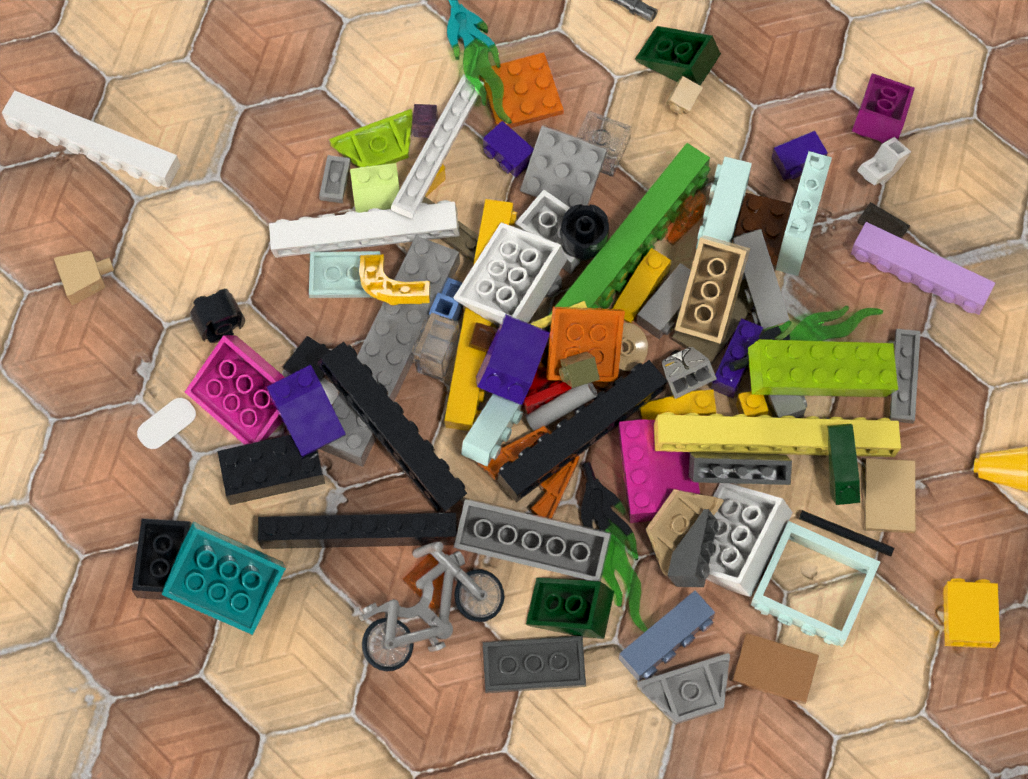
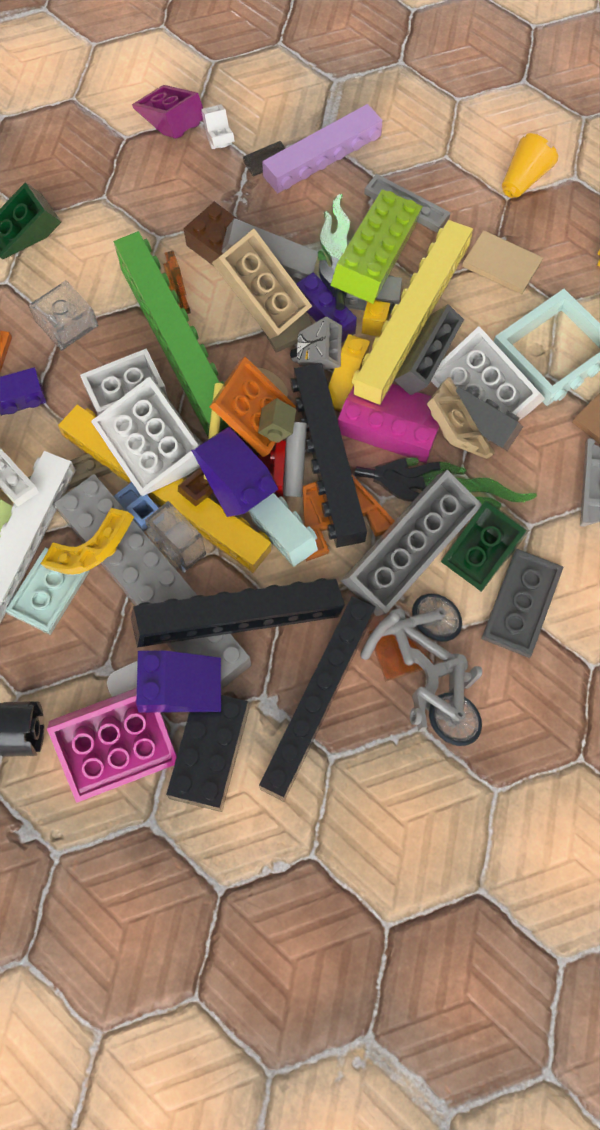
camera: 65 degrees left, 0 degrees up
black brick [132,518,192,600] -> none
white sticker [137,398,196,449] -> none
teal slope [162,521,286,635] -> none
black piece [283,336,331,382] -> none
light grey plate [520,125,608,208] -> none
black brick [561,204,609,261] -> none
yellow slope [612,248,671,323] -> none
sand blue brick [619,590,715,682] -> none
light grey brick [637,263,691,339] -> none
tan brick [666,76,703,115] -> none
light aqua brick [696,156,752,249] -> none
dark purple brick [772,131,828,181] -> none
light aqua window [776,151,832,276] -> none
black bar [799,510,894,557] -> none
dark green slope [827,423,860,505] -> none

